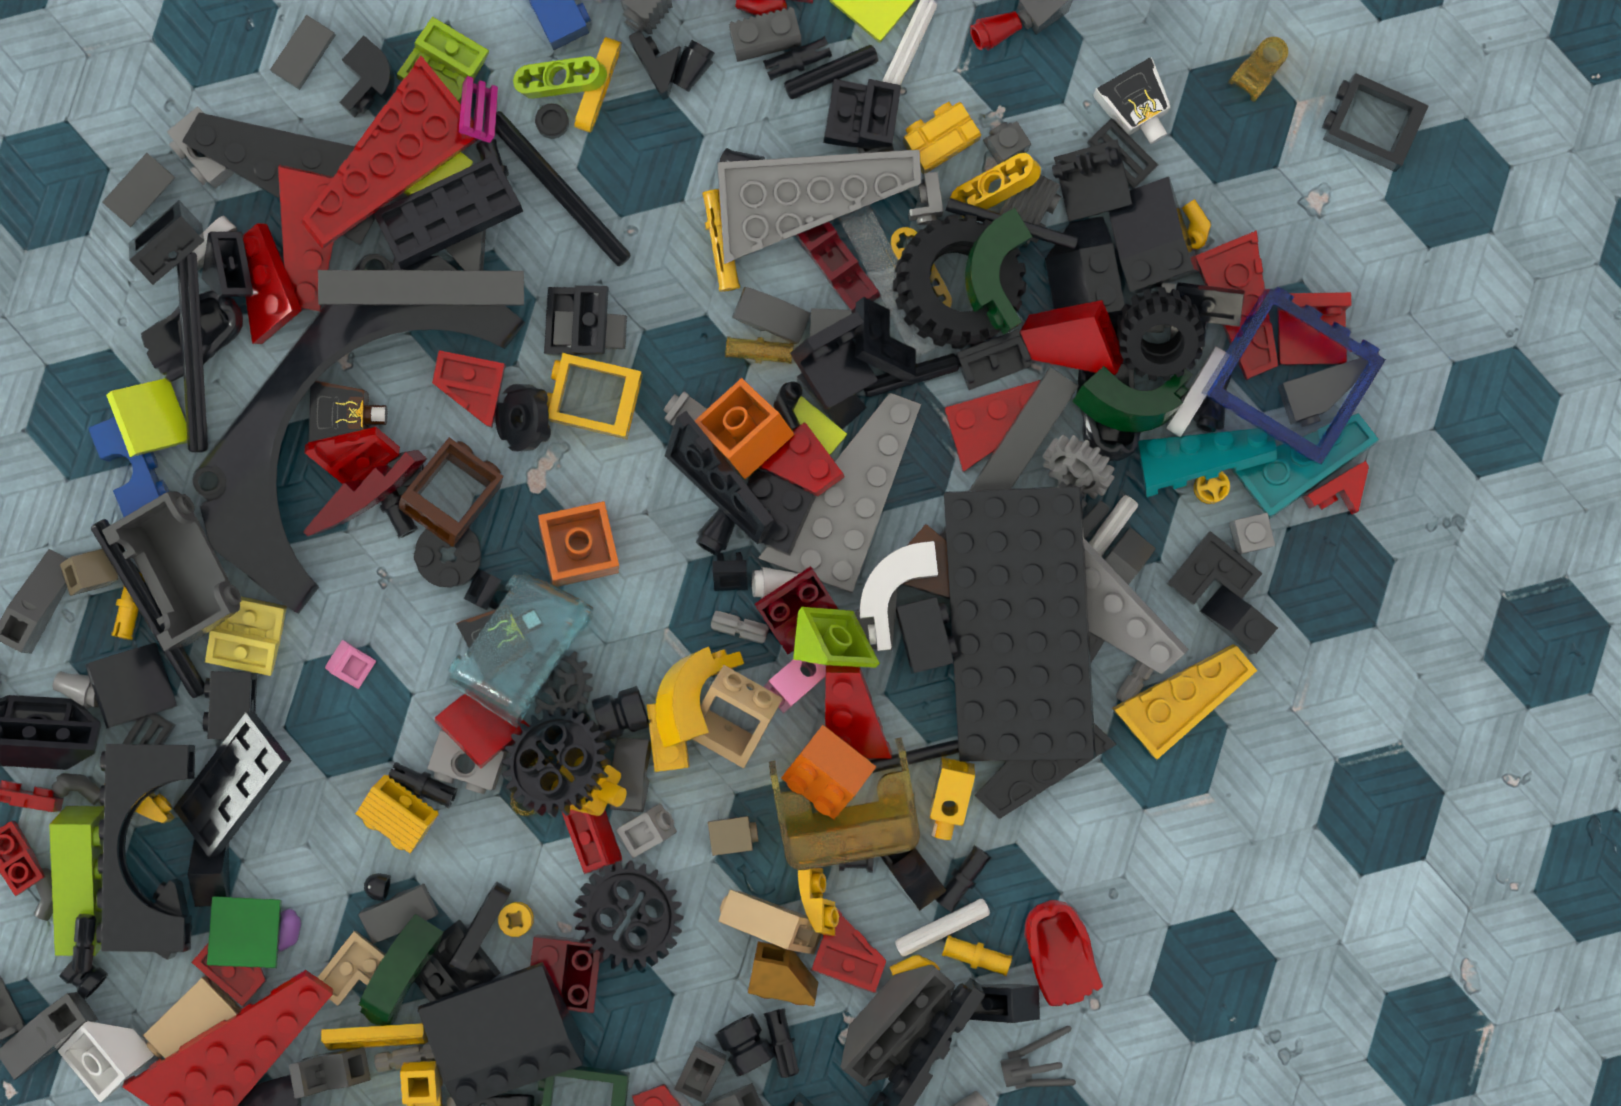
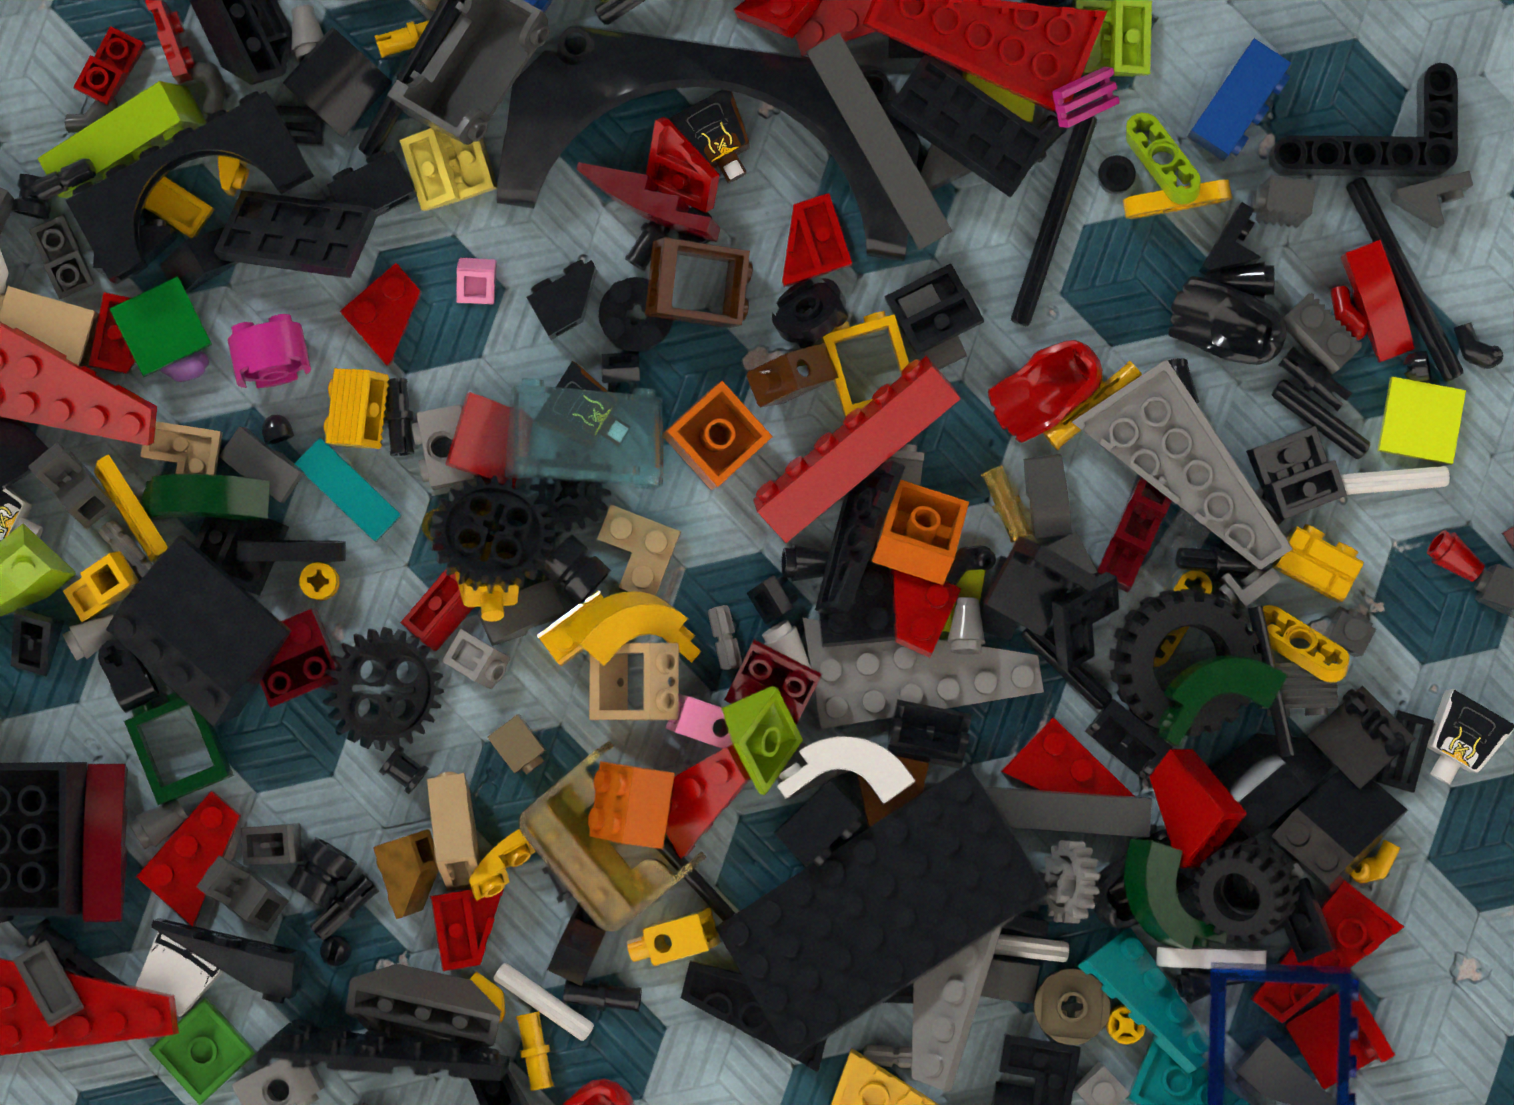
camera: 60 degrees right, 0 degrees up
none -> dark grey slope [29,214,94,300]
none -> yellow tile [144,176,215,238]
none -> dark pink brick [227,314,311,388]
none -> teal tile [294,437,402,542]
none -> black hinge [320,935,351,966]
none -> red wing [340,263,422,367]
none -> black bush [379,745,429,794]
none -> black slope [526,260,597,340]
none -> tan plate [597,504,681,596]
none -> reddish brown torso [746,343,839,408]
none -> red brick [753,355,961,543]
none -> black hinge [887,699,971,769]
none -> light grey cone [947,597,985,655]
none -> red hair [988,340,1103,443]
none -> dark tan plate [1033,968,1110,1045]
none -> black hair [1168,276,1287,365]
none -> black axle [1175,546,1252,576]

